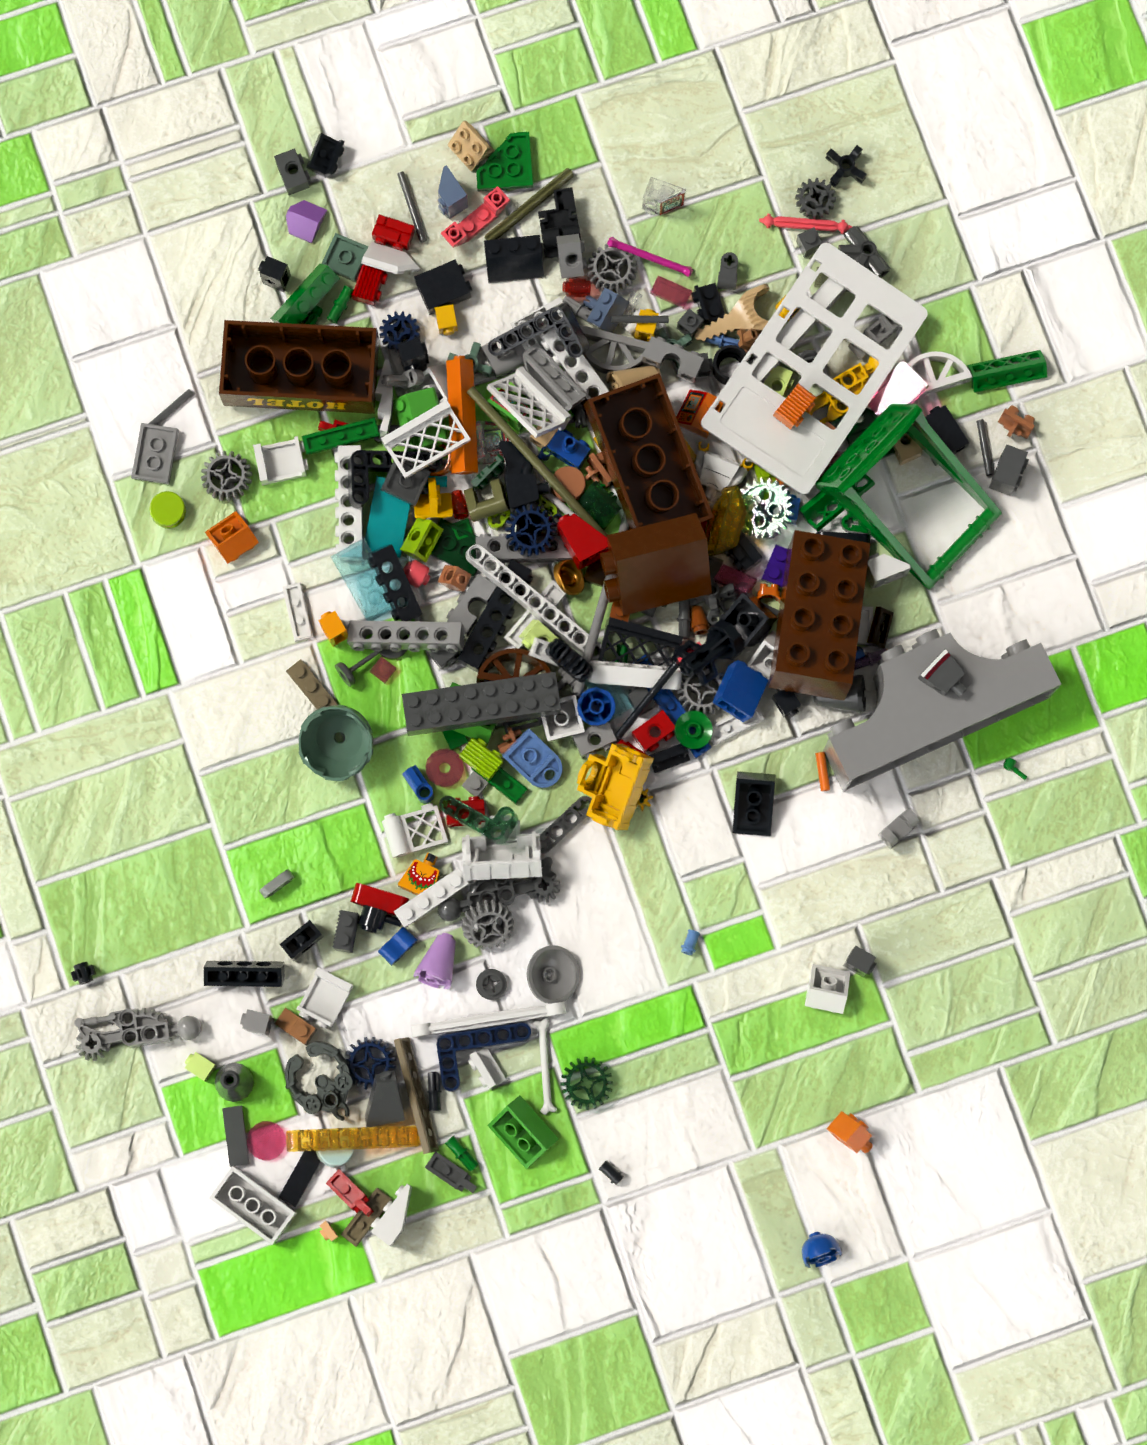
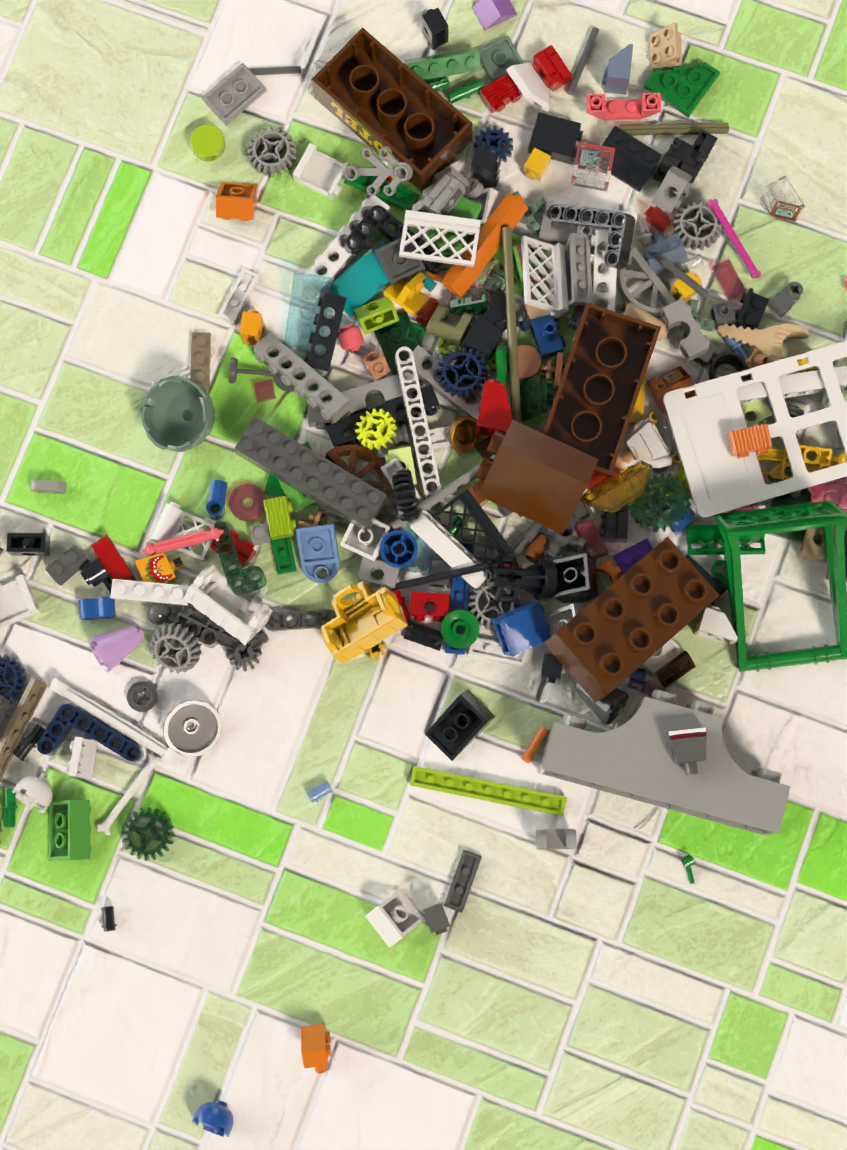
camera: 45 degrees right, 0 degrees up
none -> white cylinder [12,776,53,813]
none -> coral wheel [142,526,224,556]
none -> light grey plant [344,146,413,196]
none -> neon yellow gear [355,409,397,451]
none -> dark grey wheel [392,424,409,446]
none -> lime plate [410,766,567,816]
none -> light grey brick [422,174,466,215]
none -> dark grey tile [444,850,482,912]
none -> green tile [496,345,508,386]
none -> clear slope [571,142,615,192]

